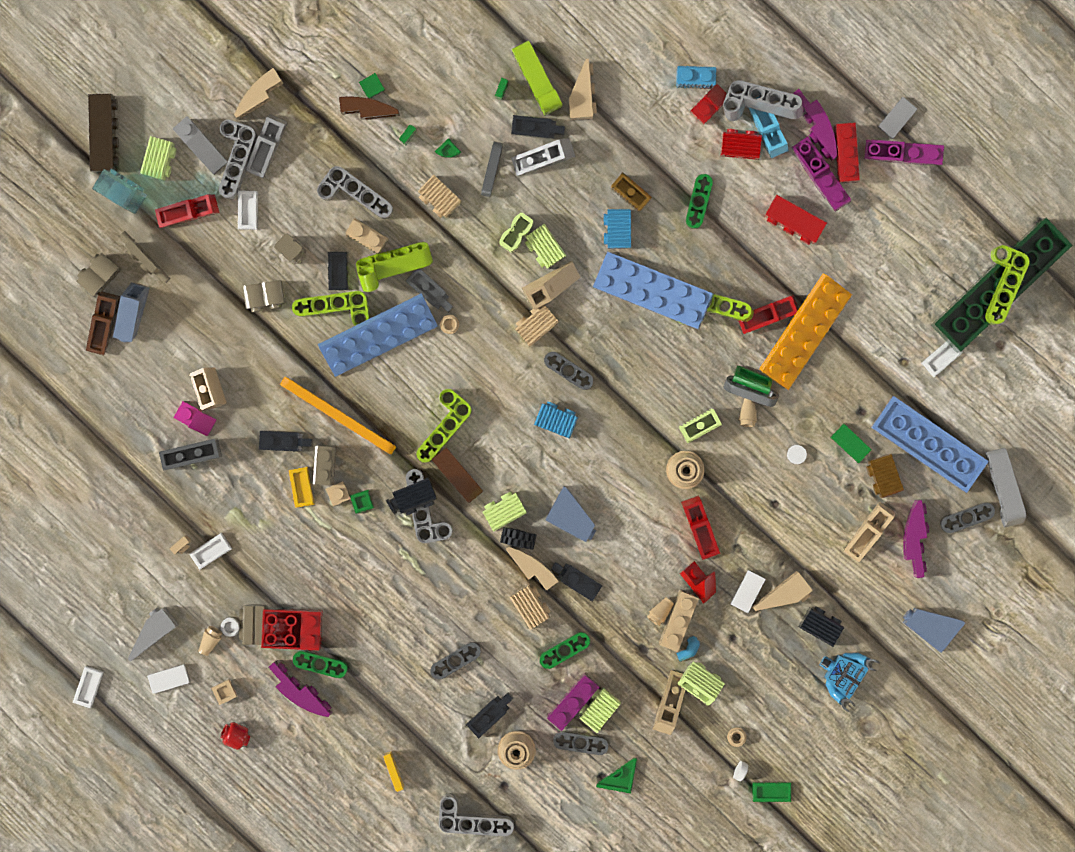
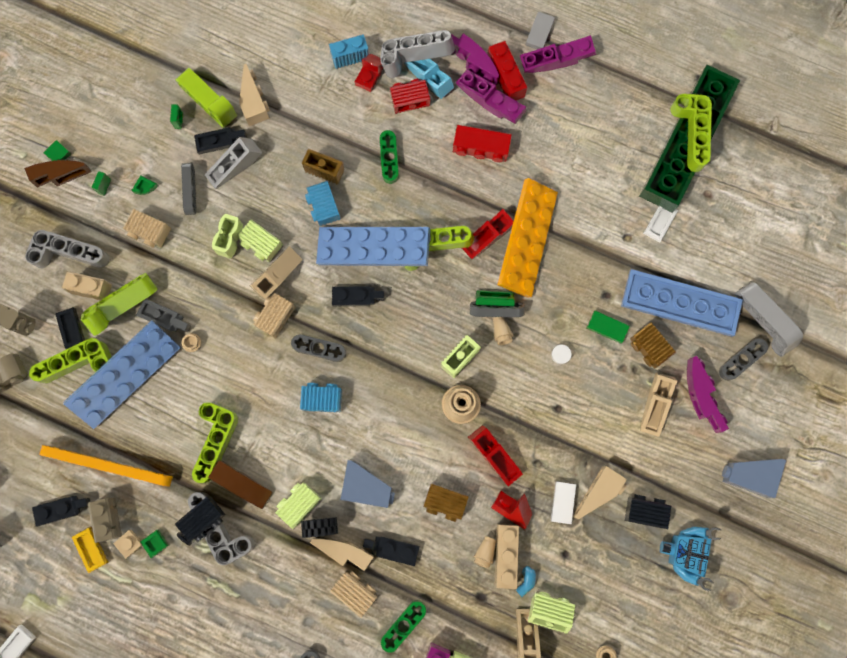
camera: 15 degrees left, 10 degrees down
none -> black hinge [332,286,385,307]
none -> pearl gold brick [423,484,469,522]

